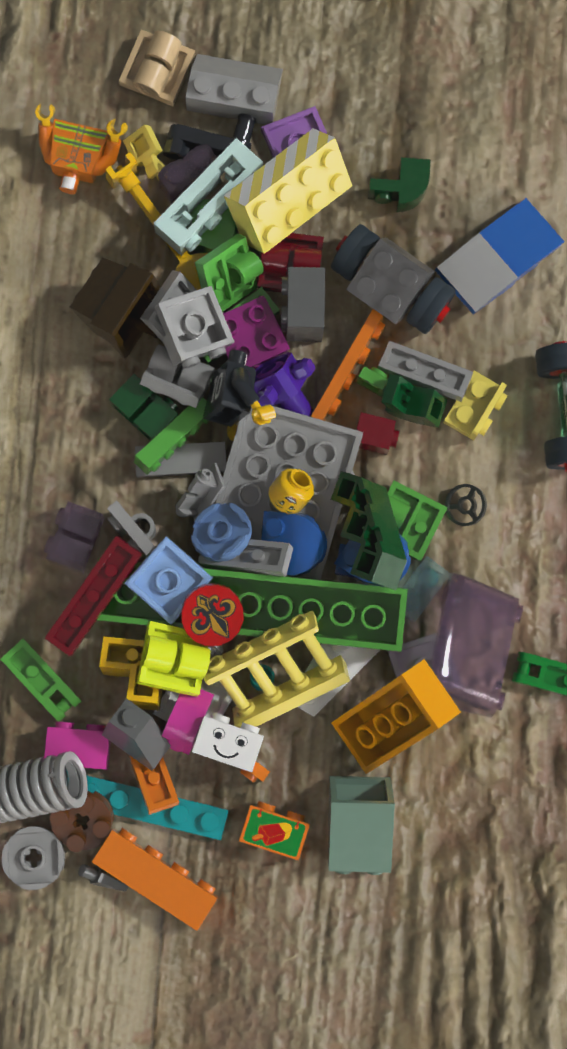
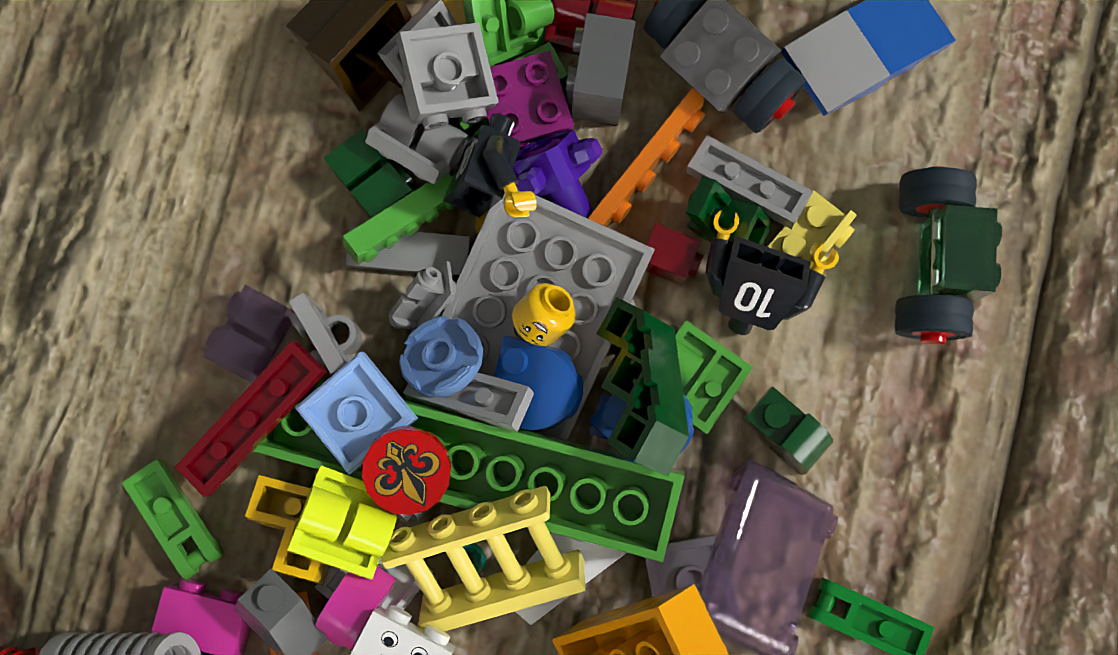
camera: 15 degrees right, 0 degrees up
bright green plate [357,366,388,397] -> none
clear light blue plate [402,556,451,623] -> none
pearl dark grey piece [445,484,487,526] -> none
none -> black torso [706,210,839,335]
none -> dark green brick [743,386,833,475]

